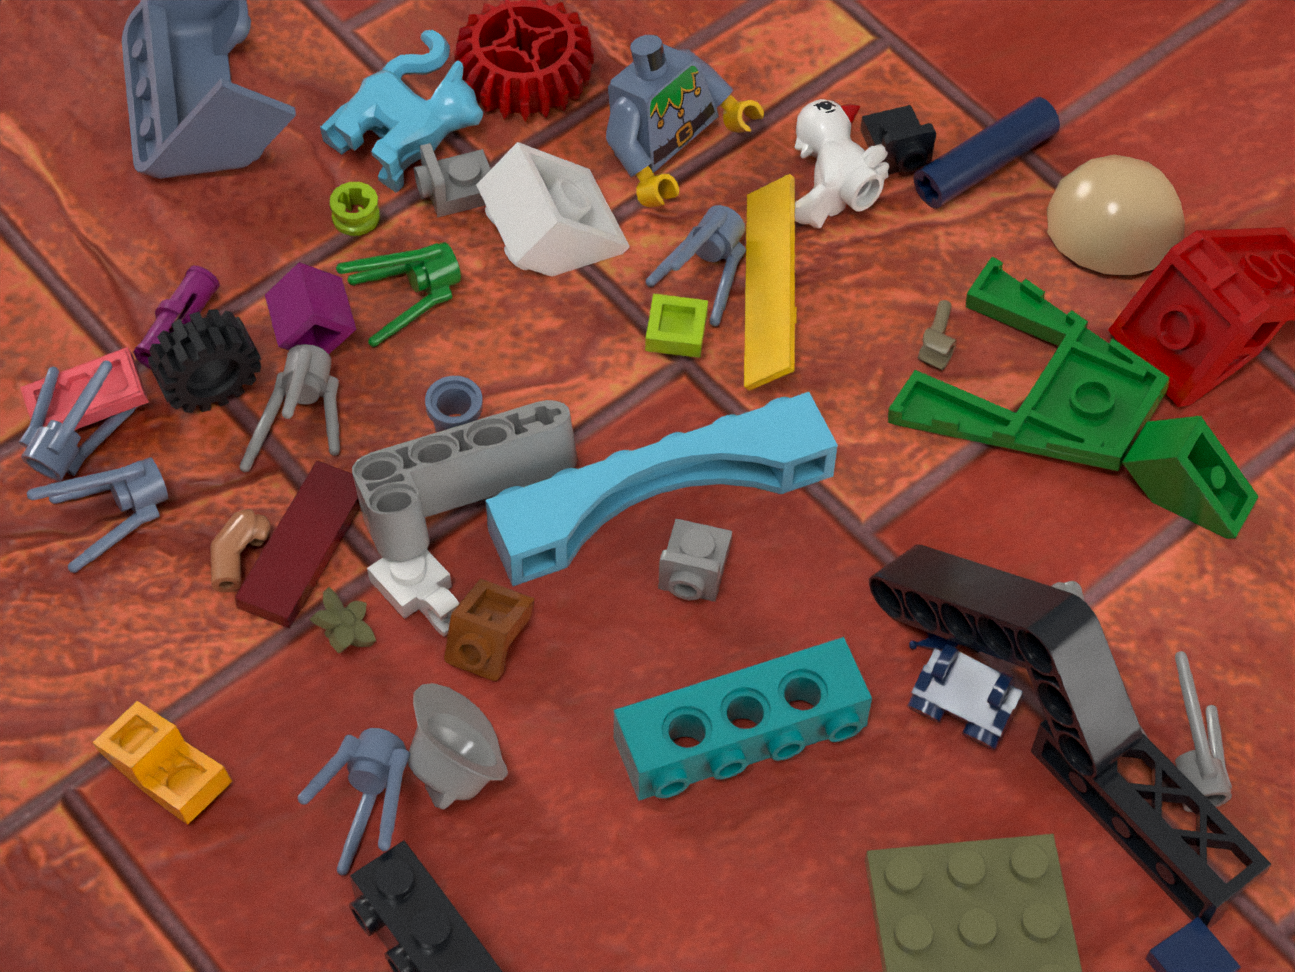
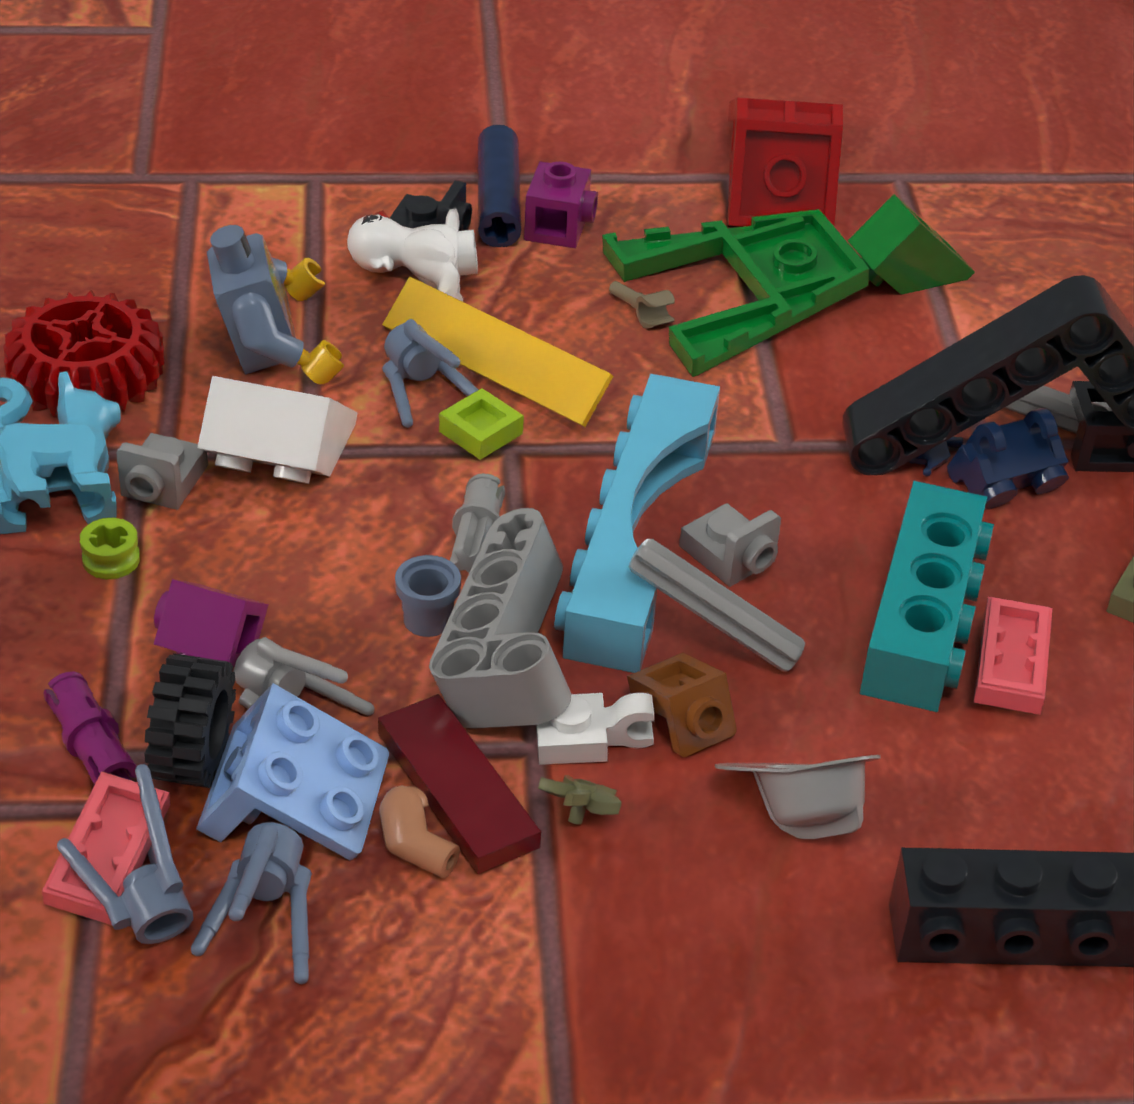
camera: 55 degrees left, 15 degrees down
light orange slope [92,701,232,825] -> none
sand blue plant [297,728,410,876] -> none
green plant [336,242,461,347] -> none
tan cylinder [1047,154,1185,275] -> none
none -> light blue bracket [196,683,389,860]
none -> light grey axle [450,473,505,573]
none -> magenta brick [524,161,598,249]
none -> light grey axle [629,538,805,672]
none -> coral plate [974,597,1053,715]

